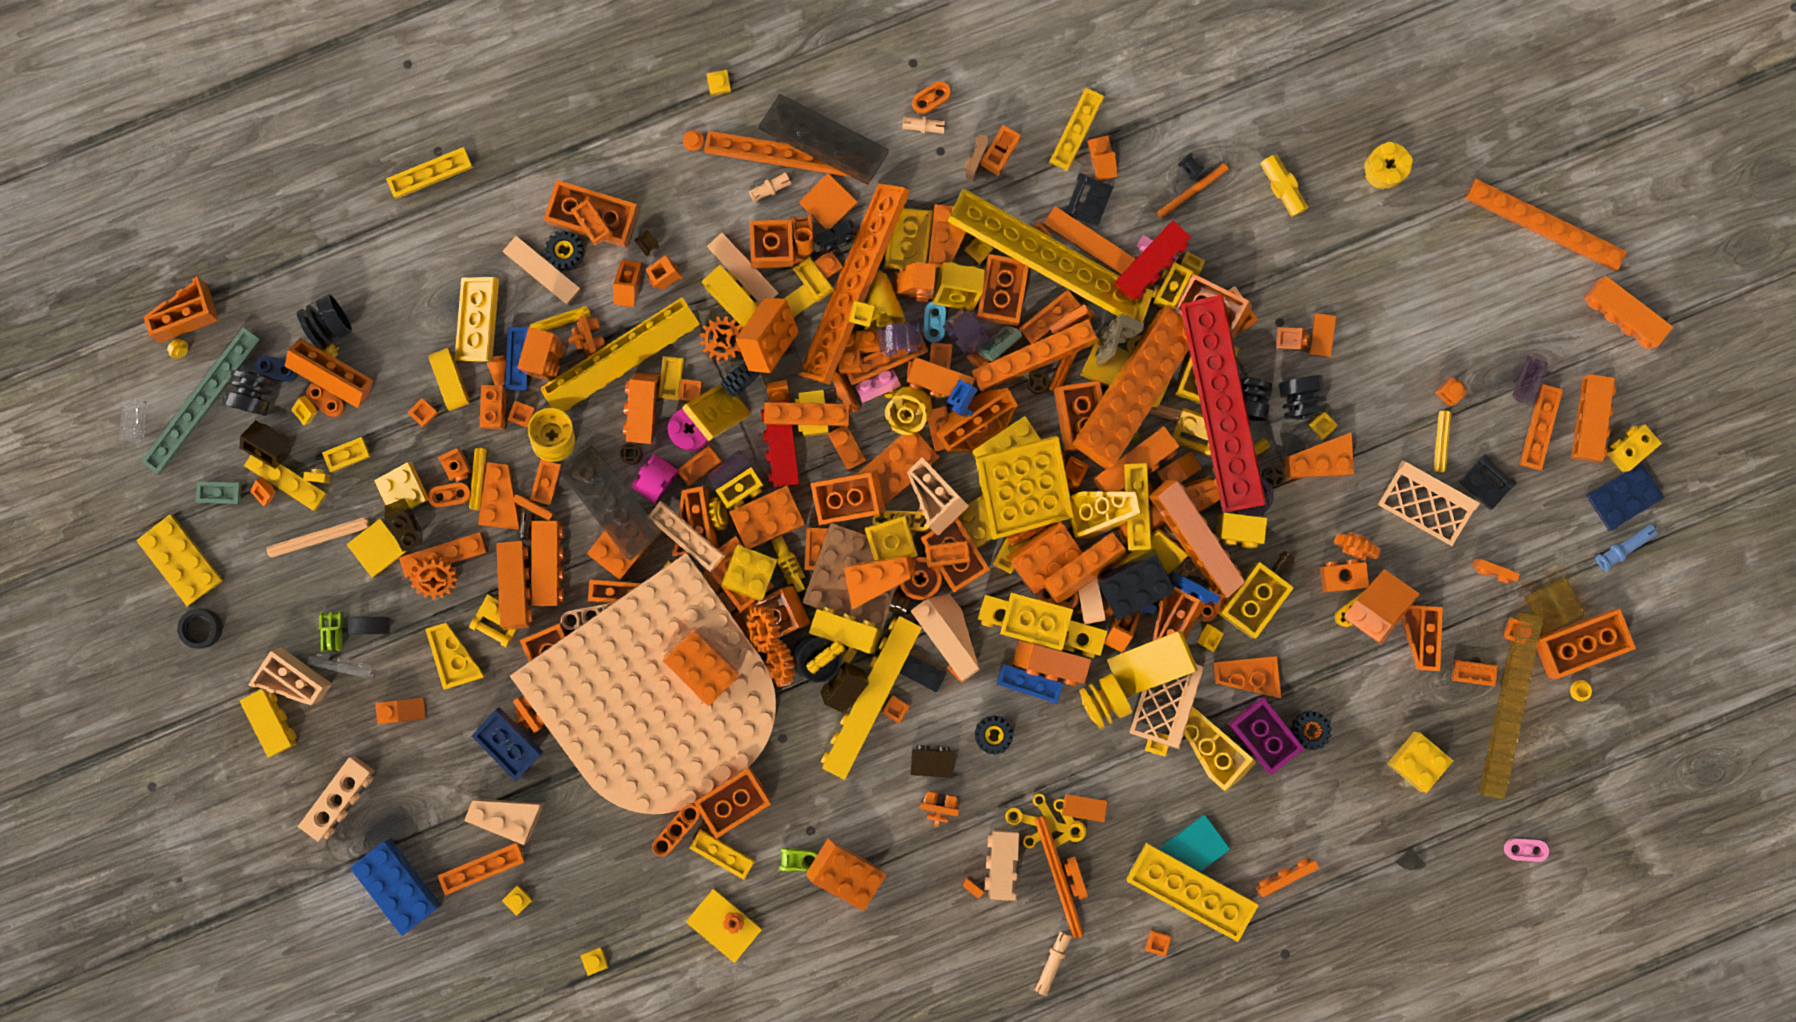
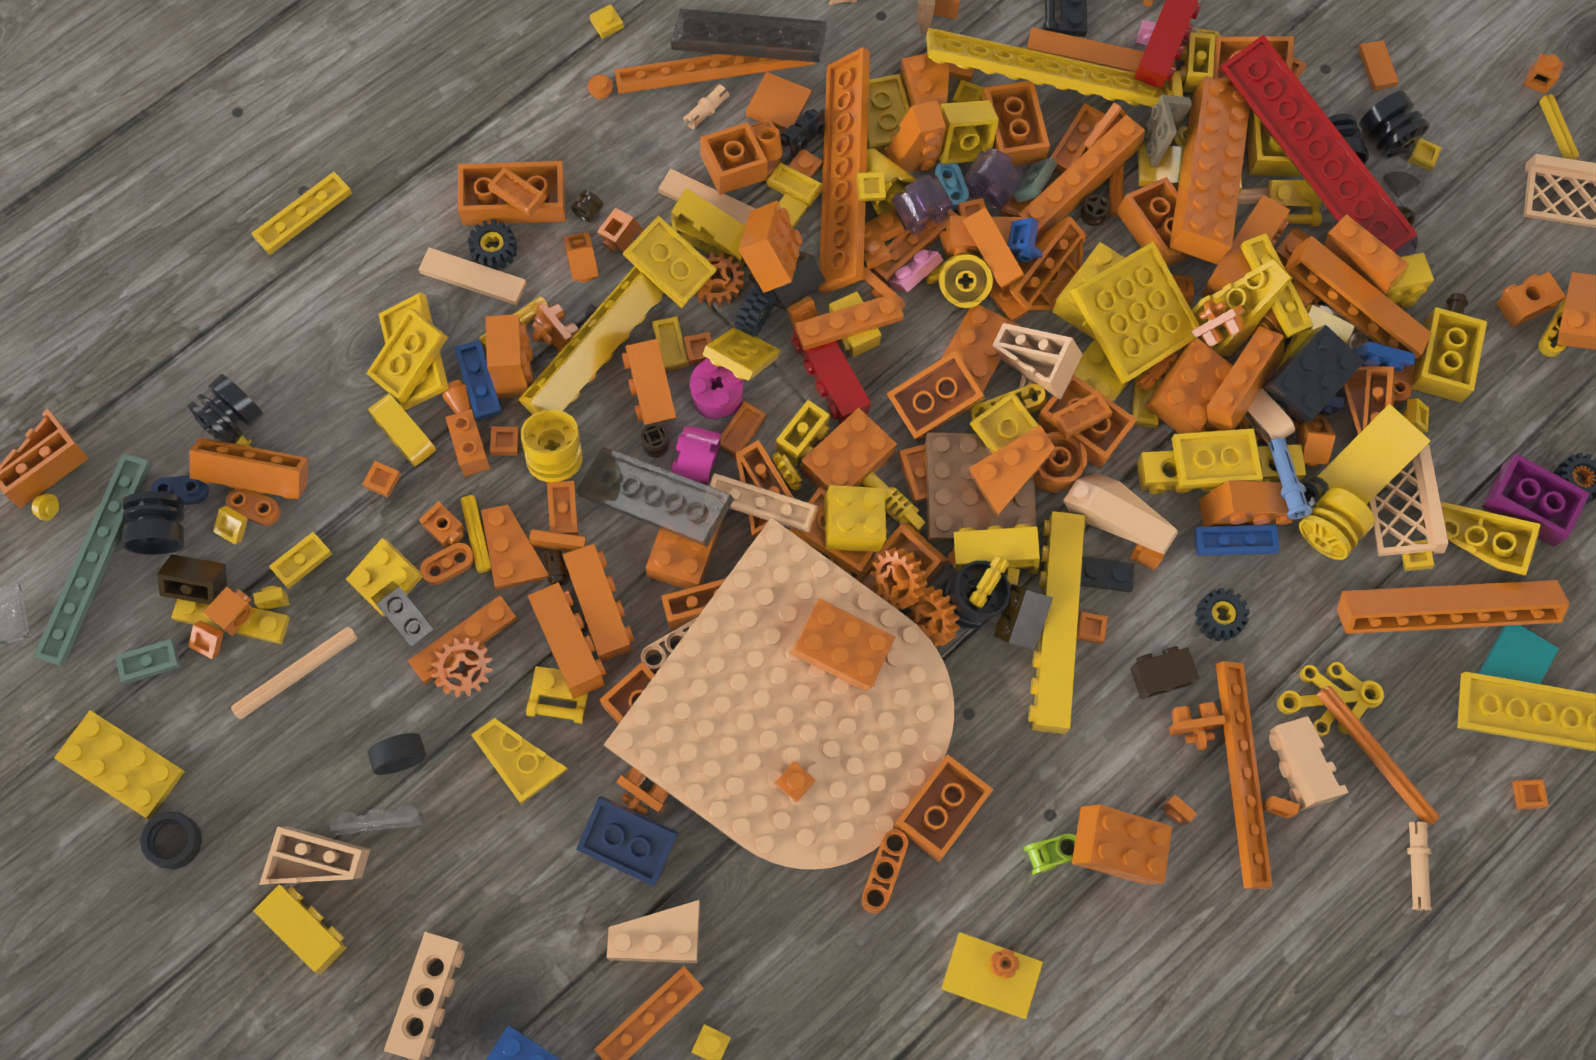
camera: 25 degrees left, 15 degrees down
lime arm [318,612,345,652] -> none
yellow tile [346,519,407,578] -> none
orange slope [375,697,426,724] -> none
yellow tile [689,829,755,880] -> none
clear purple brick [706,450,752,490] -> none
orange plate [828,426,866,471] -> none
dark brown wheel [888,591,911,616] -> none
orange tile [1062,794,1107,822] -> none
orange plate [1064,856,1088,900] -> none
orange wing [1212,656,1281,698] -> none
orange bracket [1276,327,1310,352] -> none
orange wedge [1284,432,1354,479] -> none
orange gear [1333,532,1381,561] -> none
none -> orange brick [203,586,255,636]
none -> yellow tile [366,307,449,404]
none -> yellow tile [623,215,717,308]
none -> orange plate [774,761,816,803]
none -> orange tile [963,207,1025,289]
none -> orange plate [1161,795,1197,826]
none -> orange hips [1192,299,1245,347]
none -> orange plate [1216,661,1273,889]
none -> medium blue pin [1268,438,1313,520]
none -> black bush [1302,477,1329,506]
none -> orange brick [1324,214,1409,295]
none -> orange brick [1337,580,1570,634]

